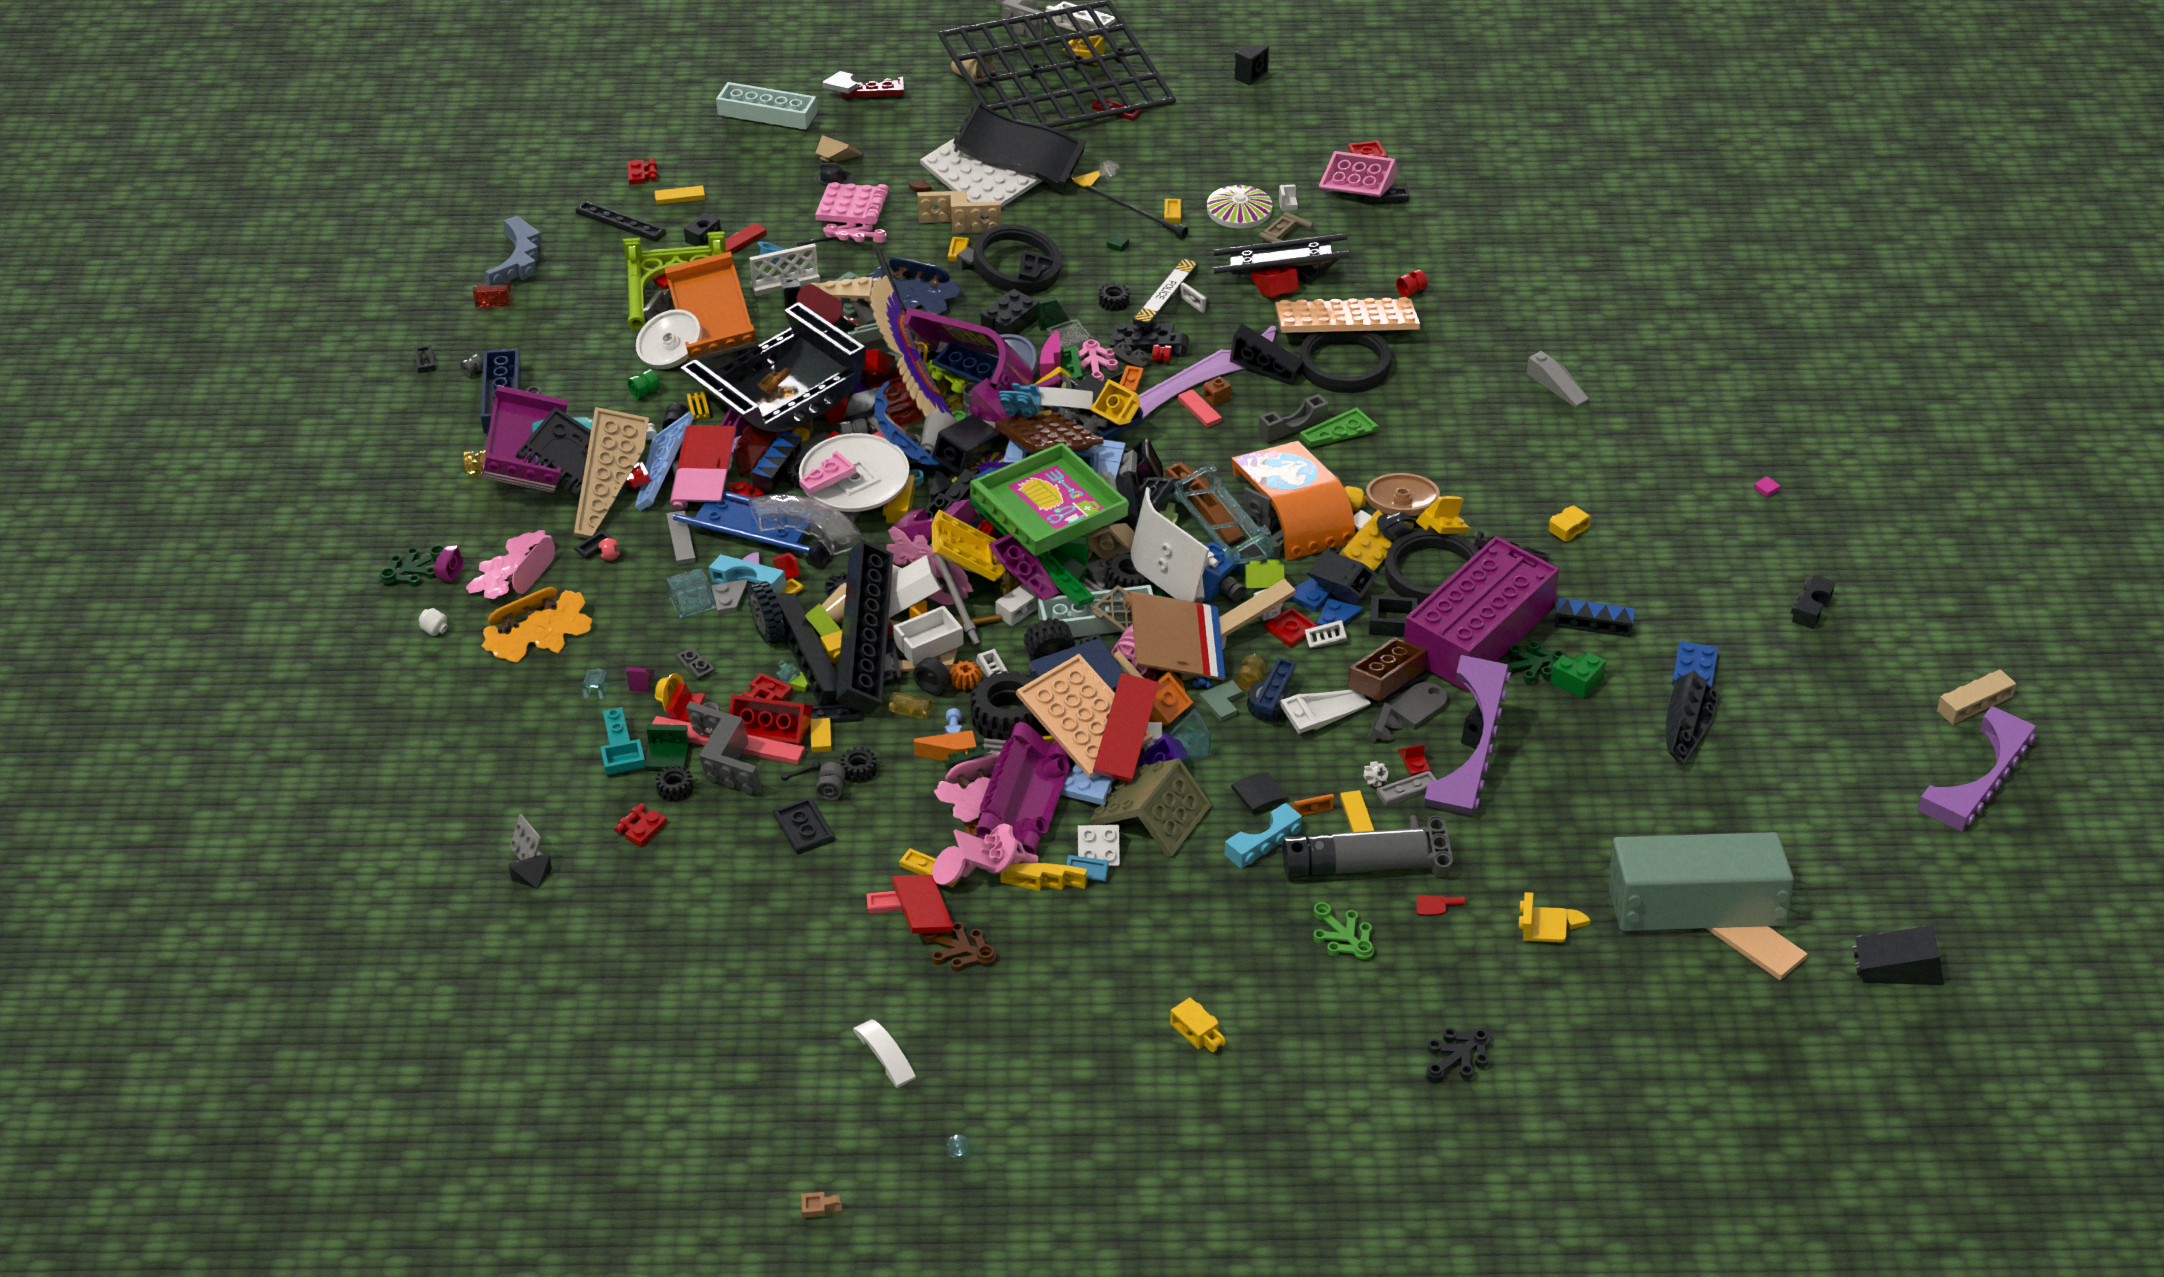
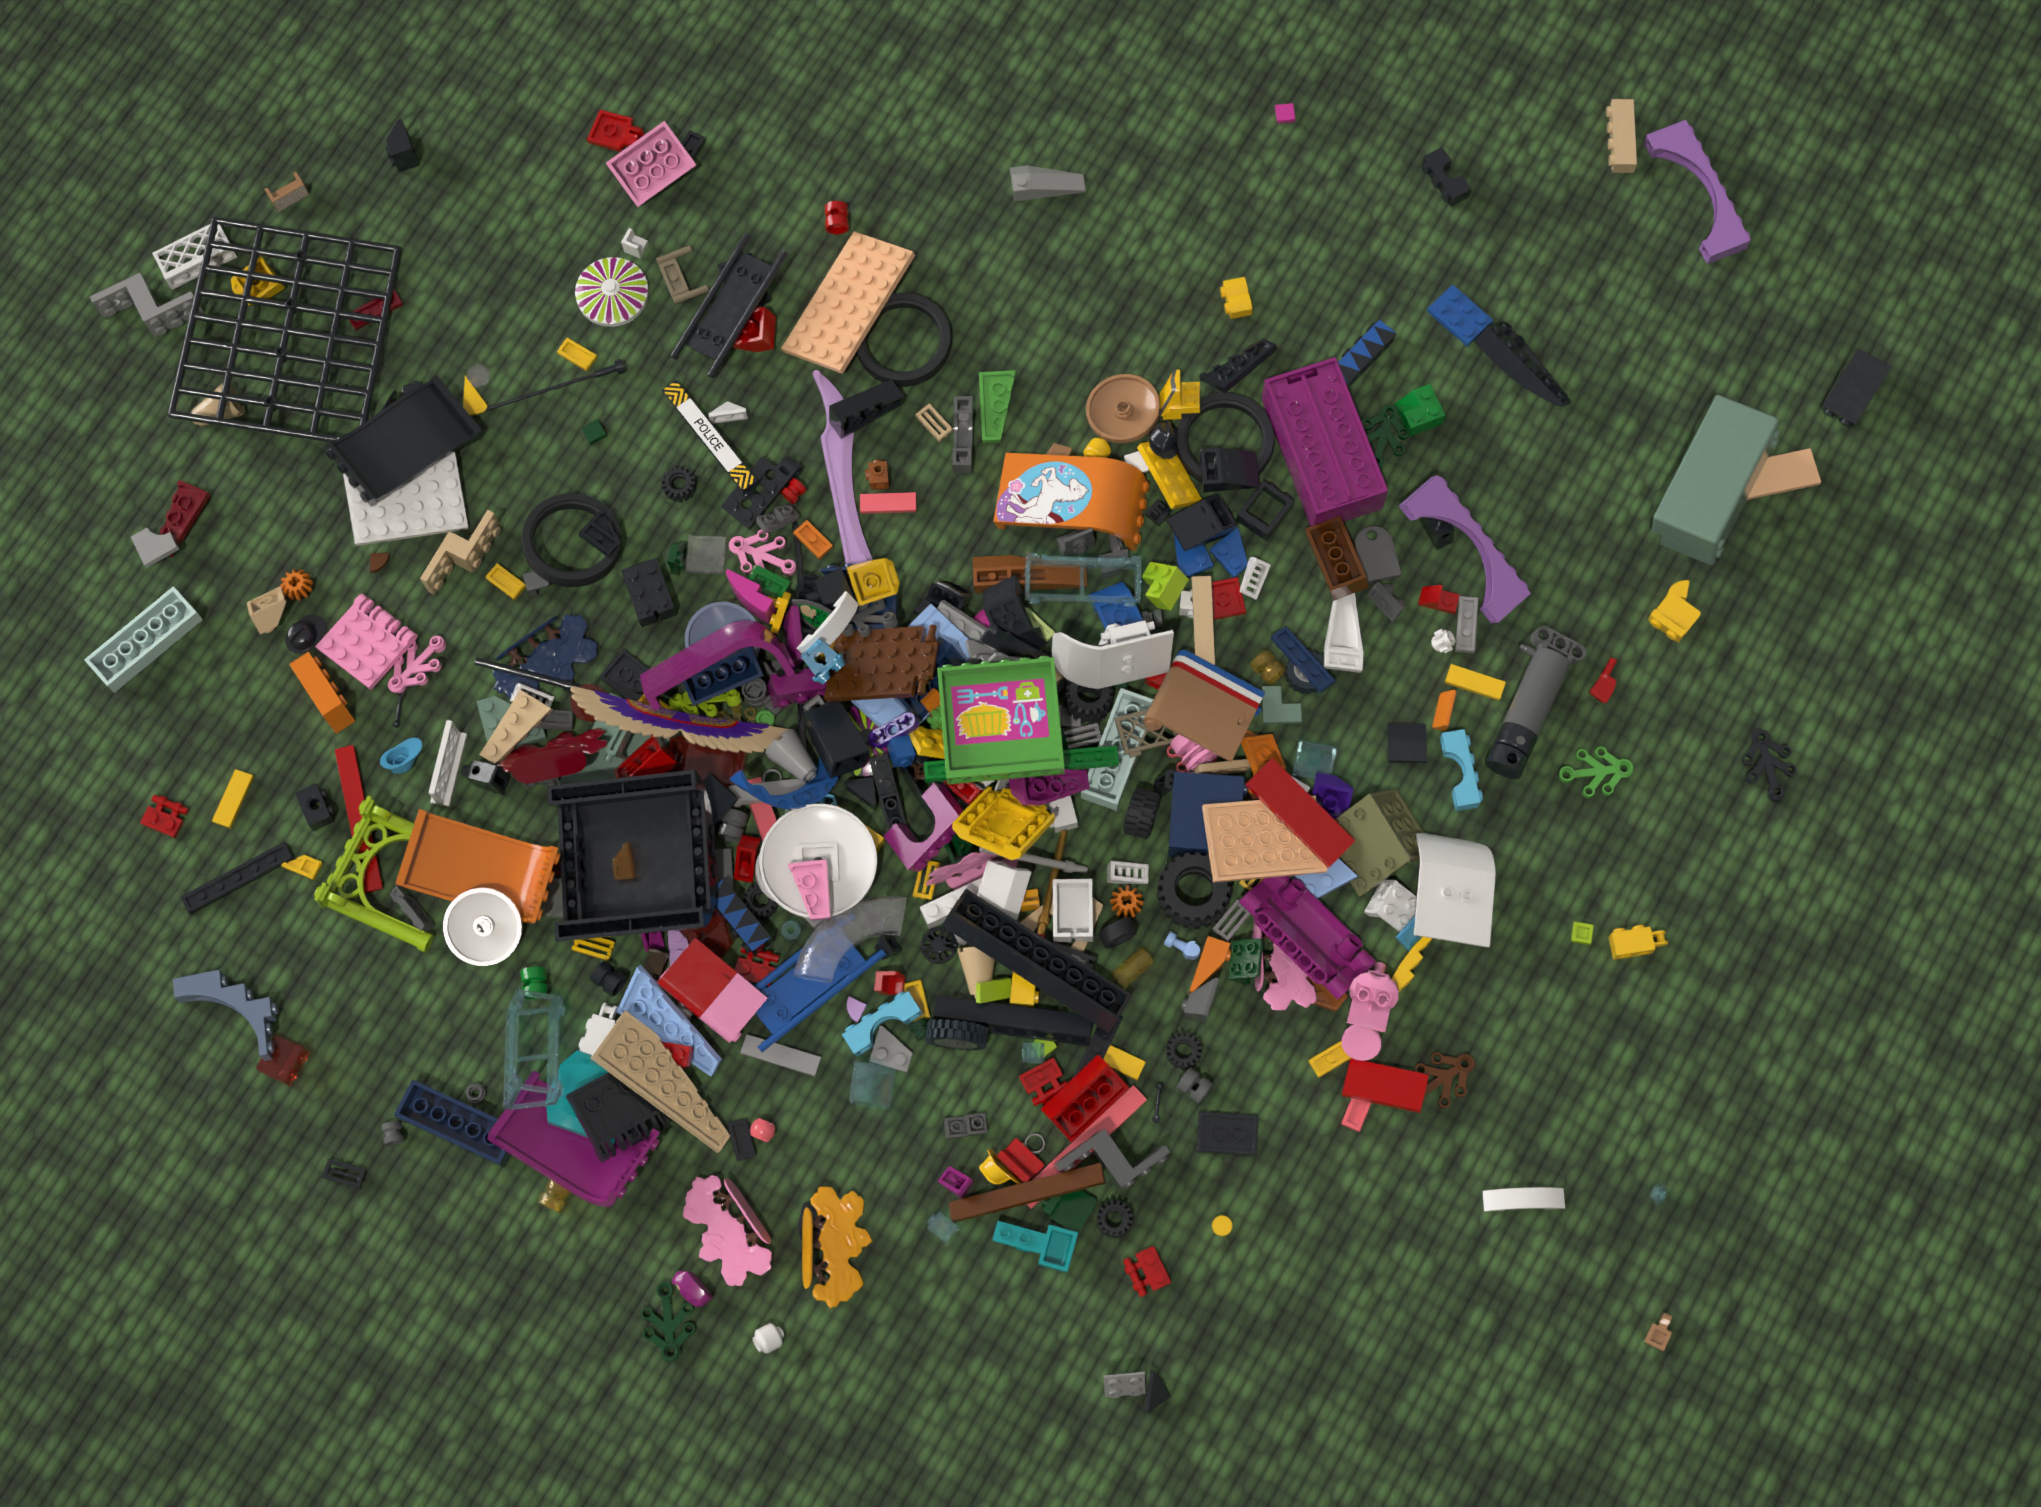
camera: 55 degrees left, 30 degrees up
none -> medium nougat panel [264,172,309,212]
none -> orange gear [280,569,313,601]
none -> yellow tile [281,855,323,881]
none -> orange wedge [289,652,355,734]
none -> clear light blue windscreen [503,989,565,1110]
none -> tan tile [915,403,953,443]
none -> reddish brown tile [948,1163,1106,1223]
none -> dark grey slope [1181,978,1219,1024]
none -> black slope [1200,448,1259,493]
none -> yellow tile [1212,1216,1232,1237]
none -> white door [1414,833,1496,948]
none -> lime tile [1570,921,1594,945]

